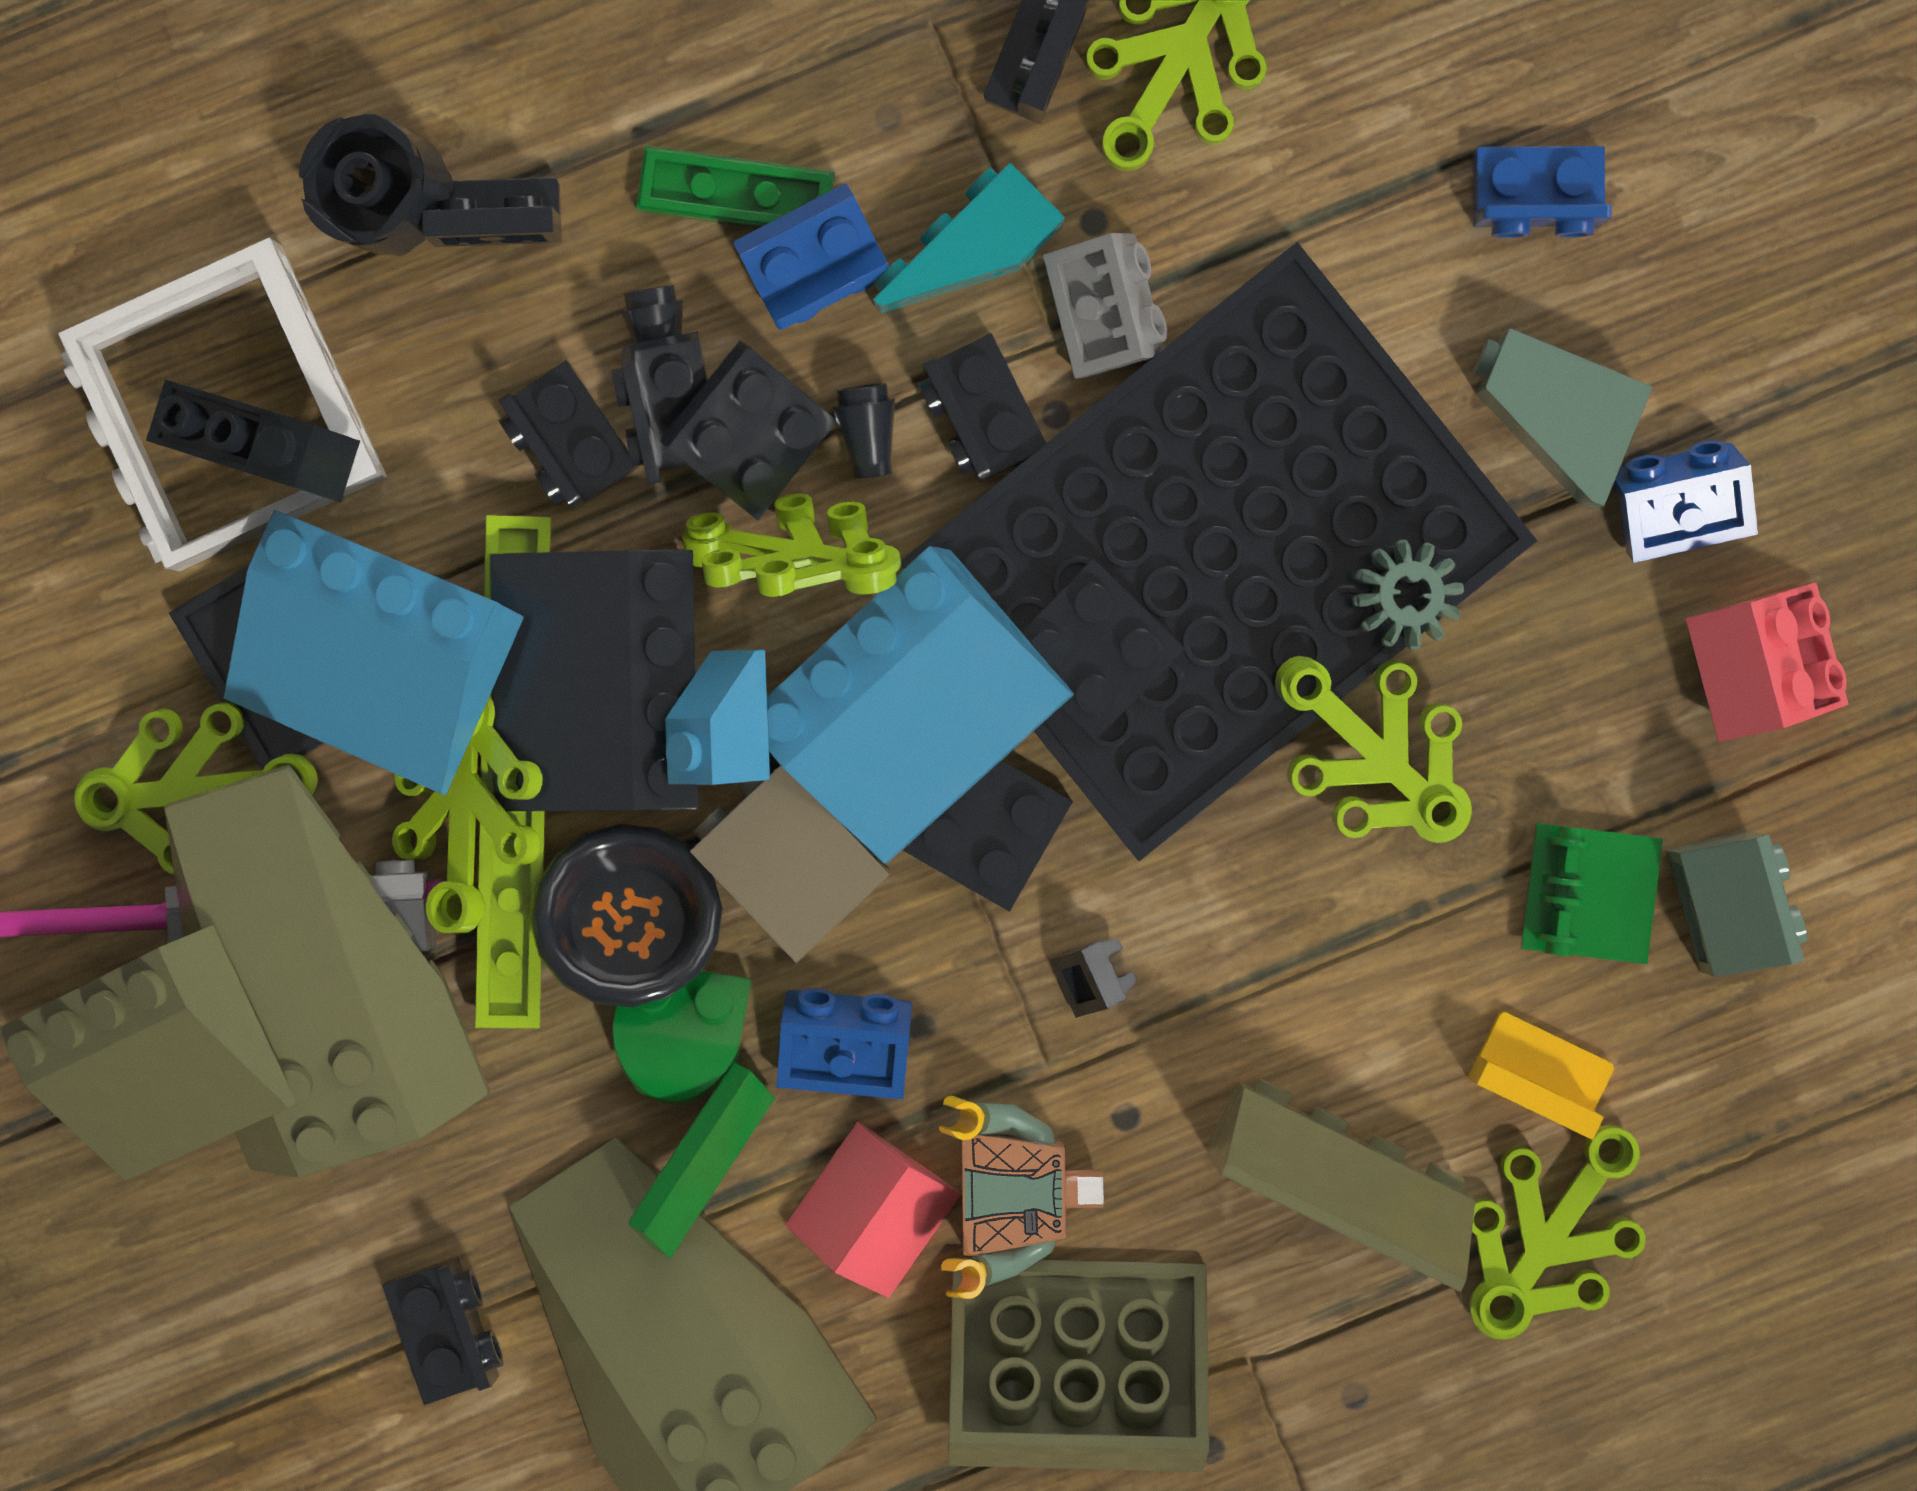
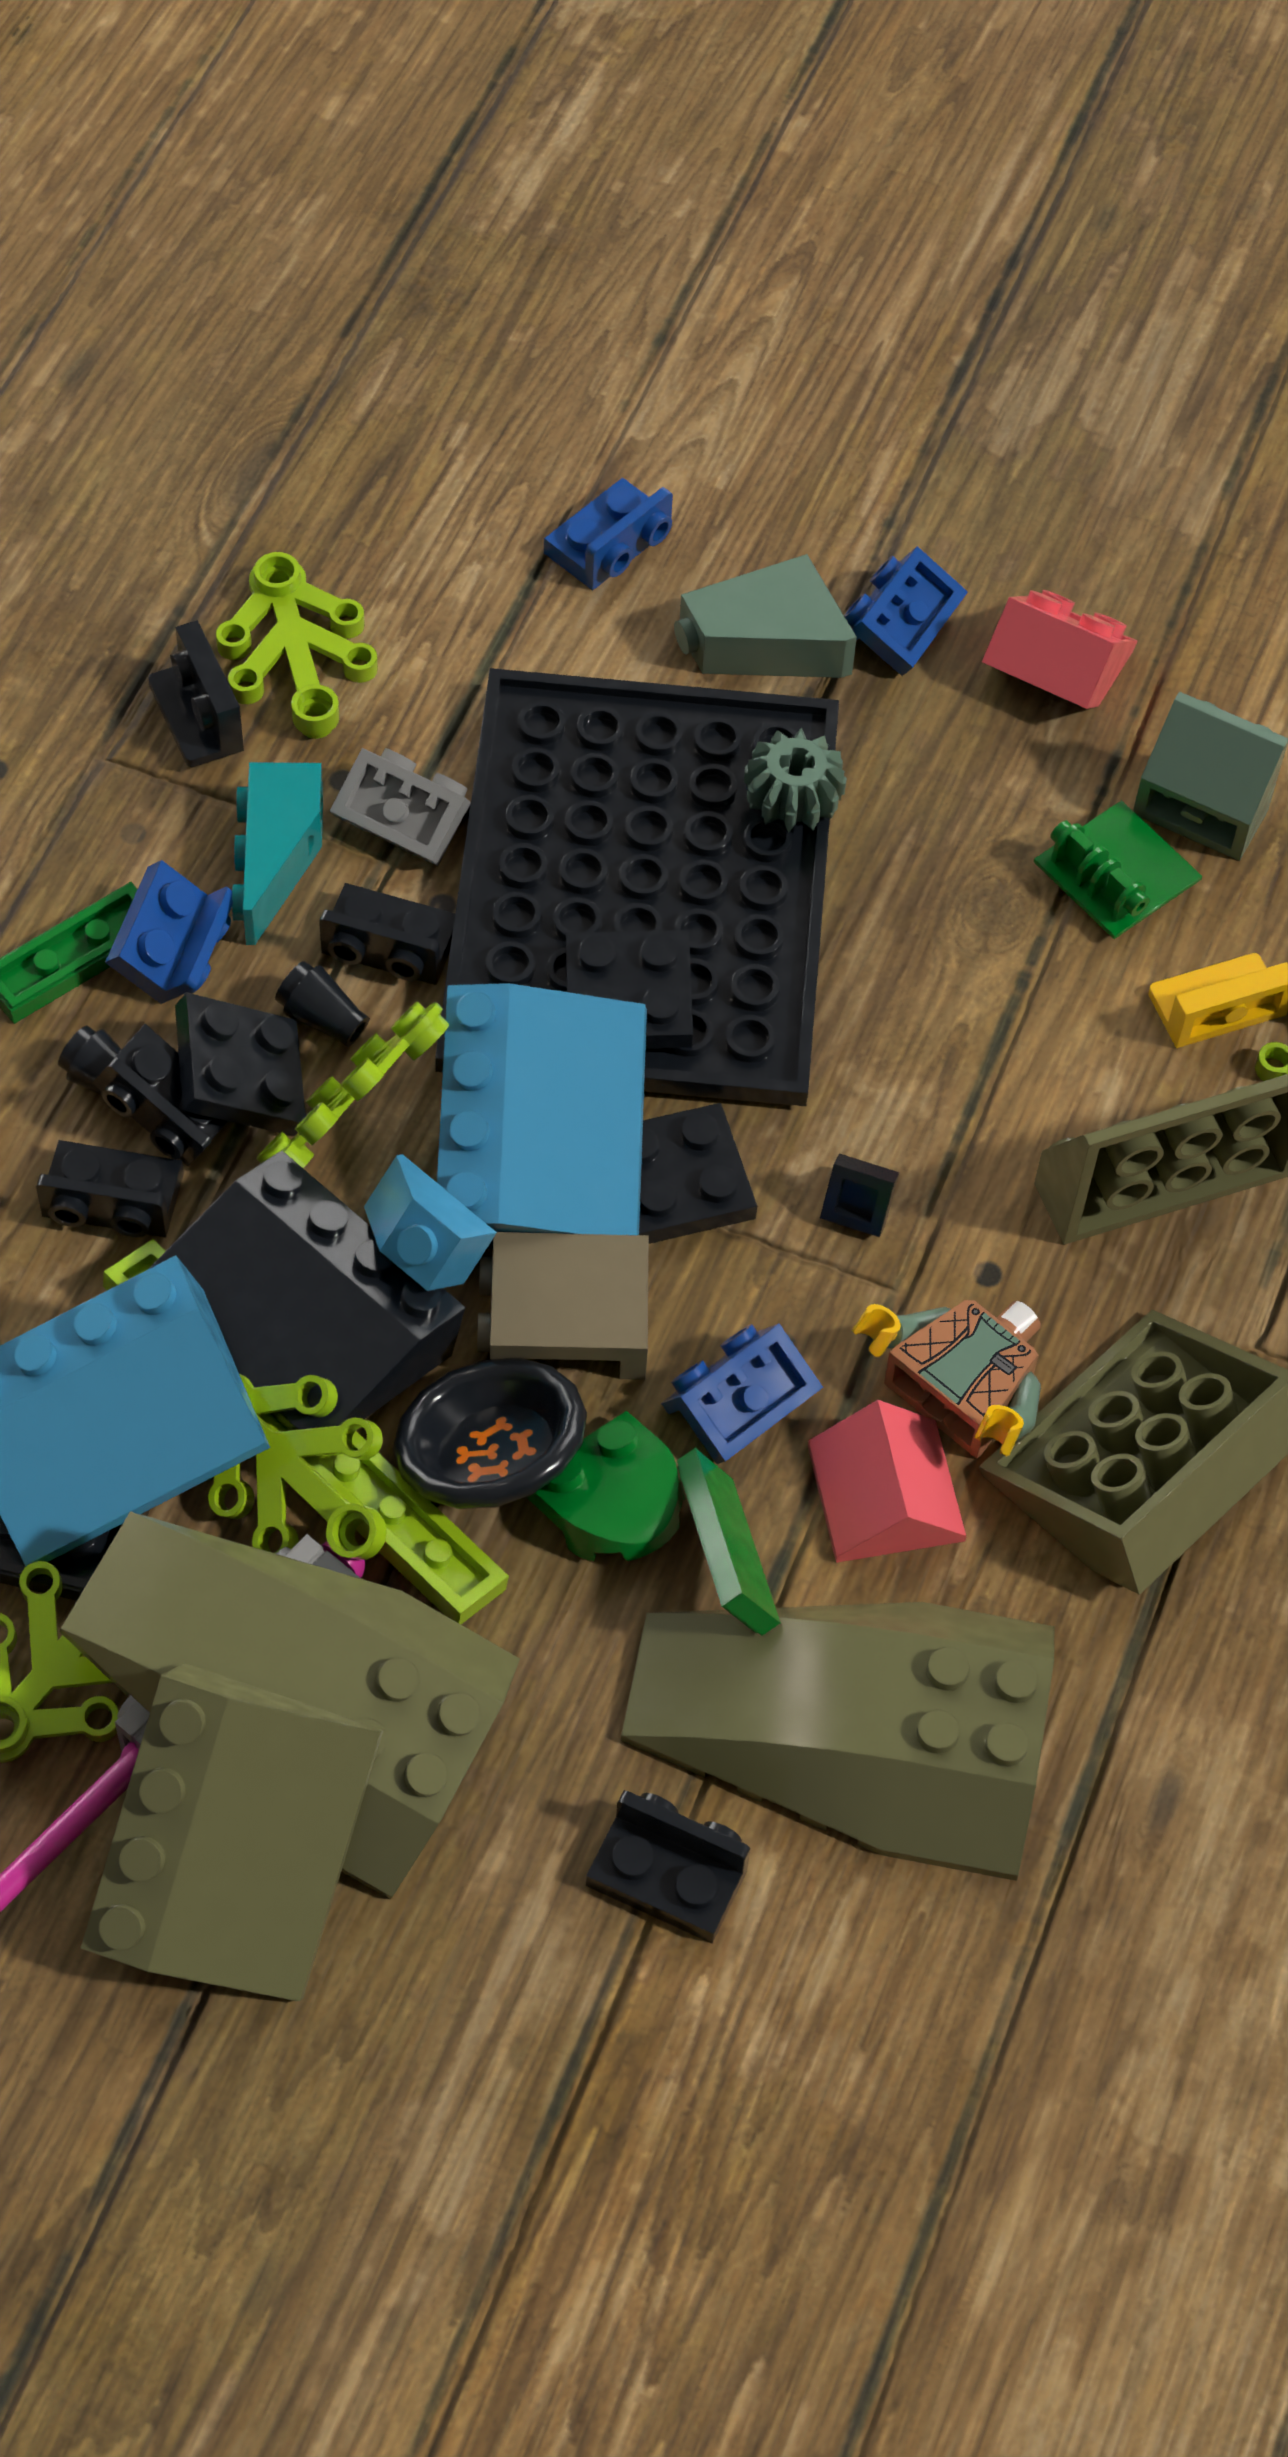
camera: 50 degrees left, 30 degrees down
lime plant [1275,656,1472,843] -> none

